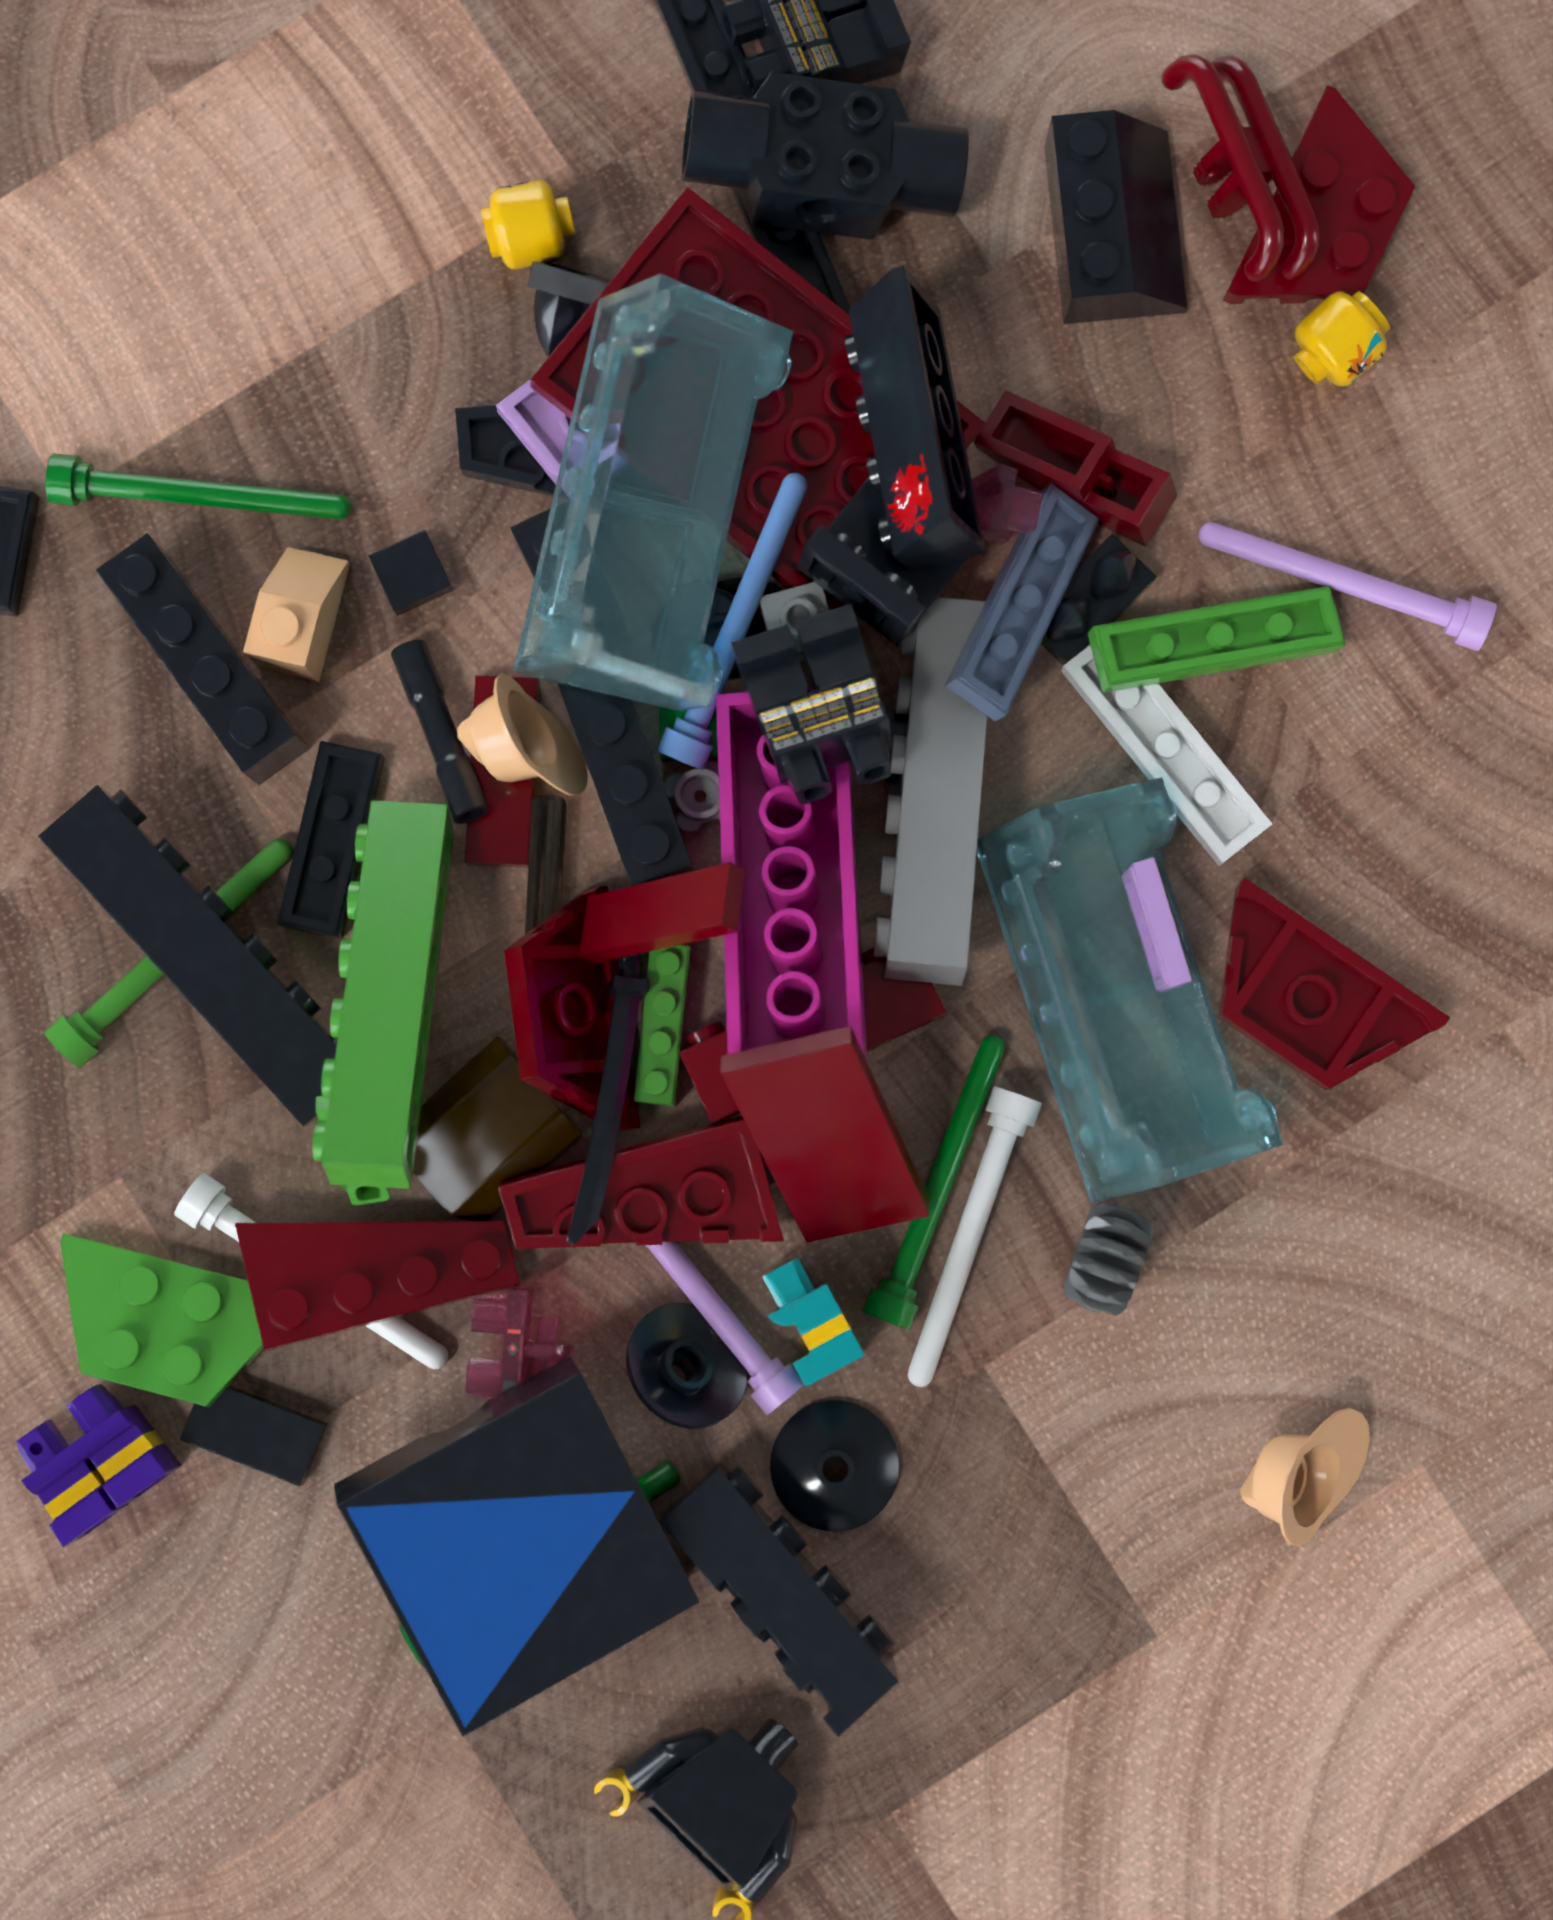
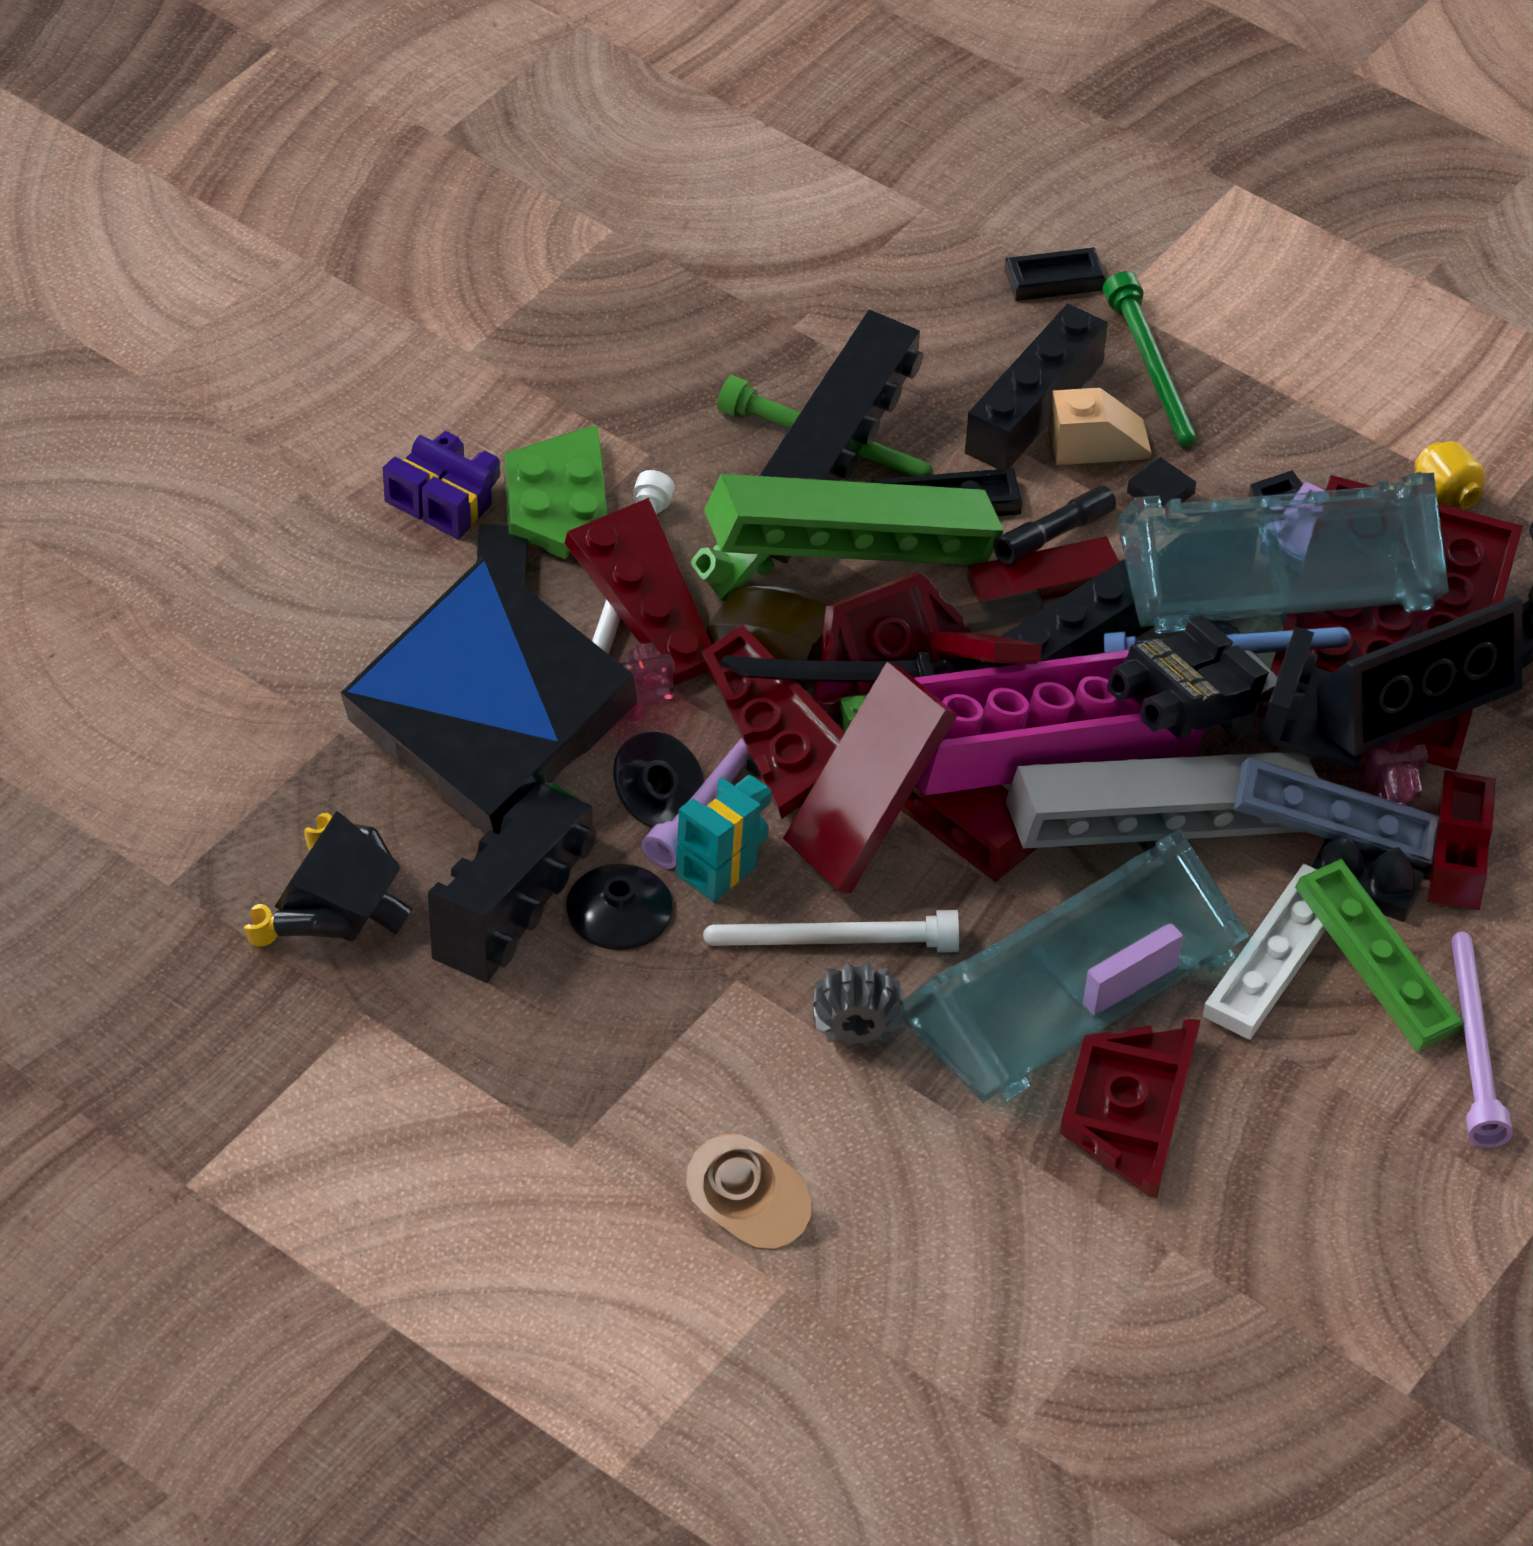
camera: 65 degrees right, 35 degrees down
light nougat piece [457,674,588,795] -> none
green piece [862,1034,1005,1331] -> none

